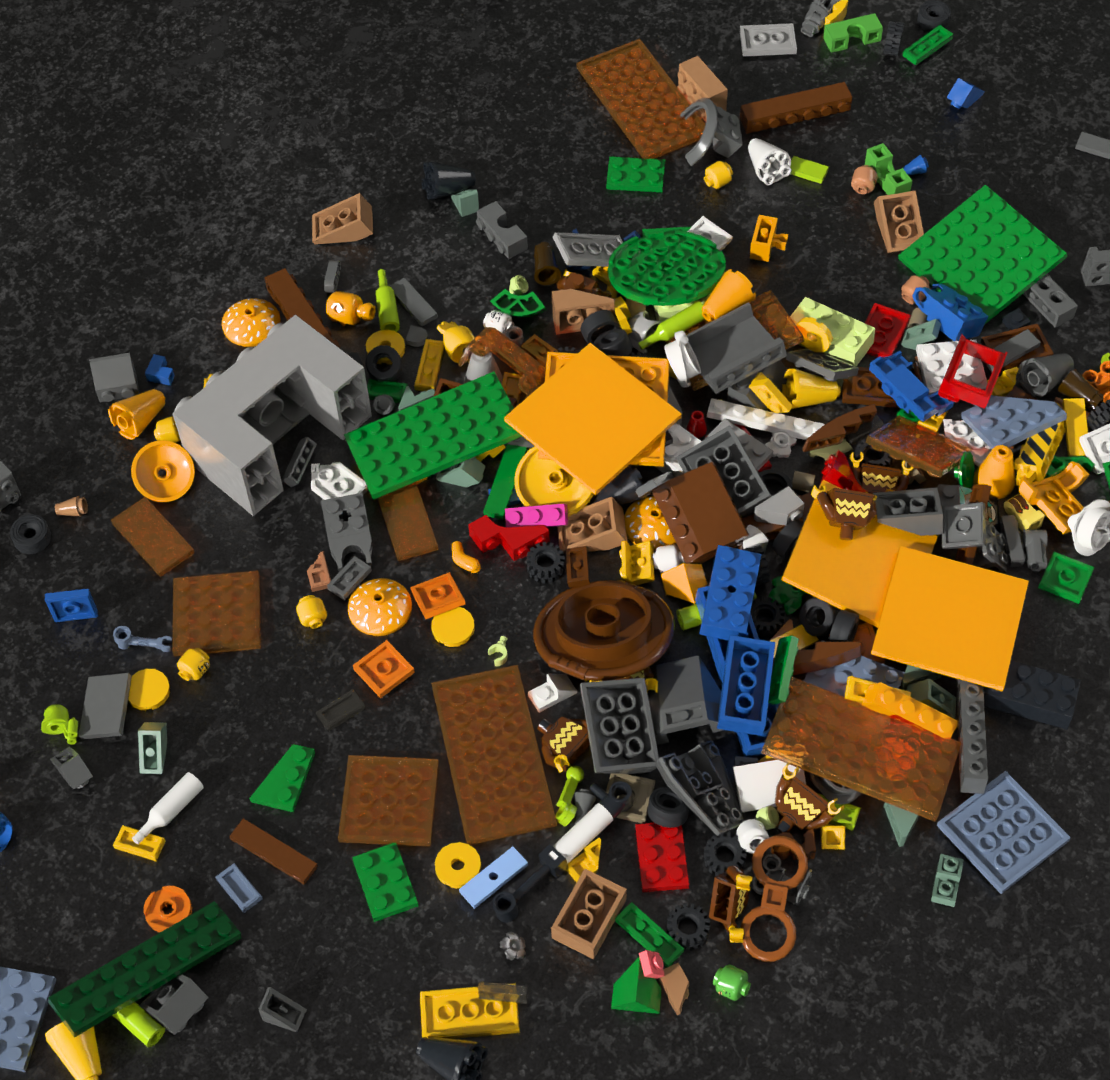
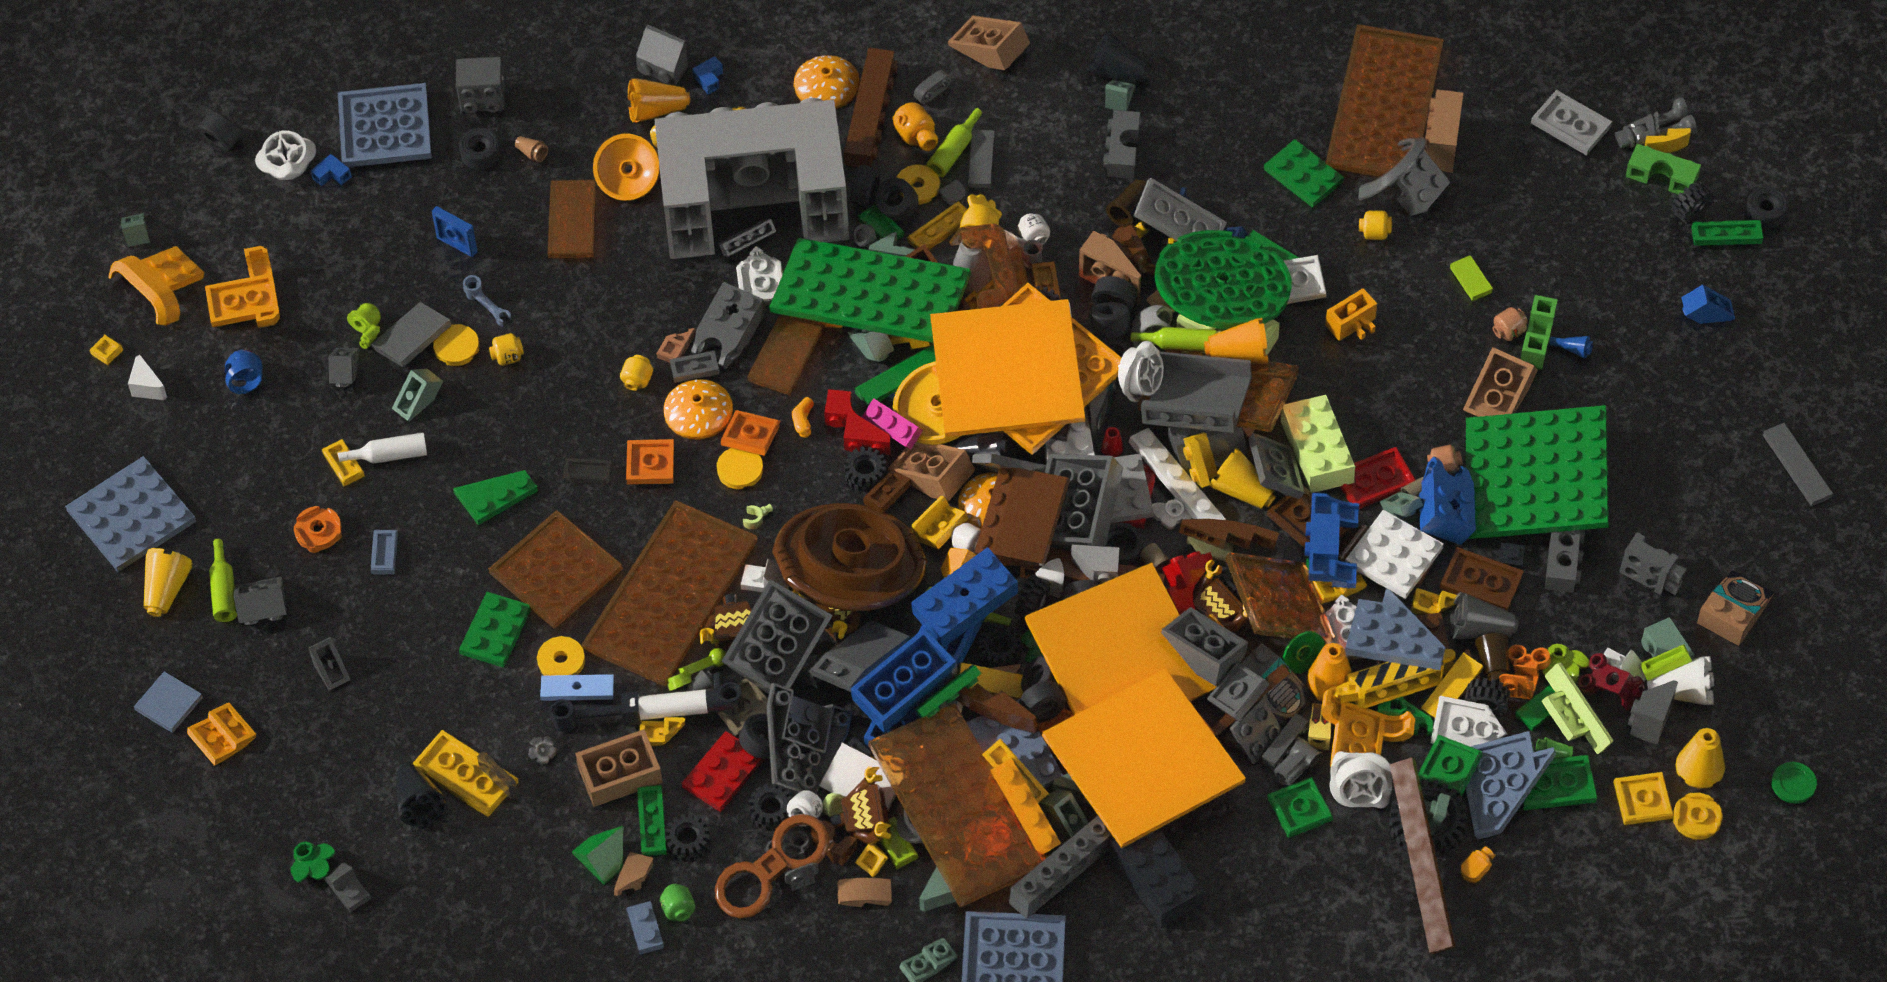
camera: 40 degrees right, 0 degrees up
dark green plate [48,901,241,1038] -> none
clear orange plate [172,571,261,656] -> none
reddish brown tile [229,818,318,885] -> none
green brick [490,289,547,318] -> none
yellowish green tile [509,275,529,295] -> none
yellow slope [614,296,632,335] -> none
coral plate [639,950,665,979] -> none
reddish brown torso [709,865,752,943] -> none
reddish brown brick [740,82,852,134] -> none
white cone [748,138,791,185] -> none
yellow tile [795,317,833,353] -> none
reddish brown torso [811,485,877,540] -> none
red piece [938,334,1008,409] -> none
dark grey tile [982,329,1041,372] -> none
none -> sand blue plate [627,901,664,955]
none -> medium nougat slope [838,878,892,907]

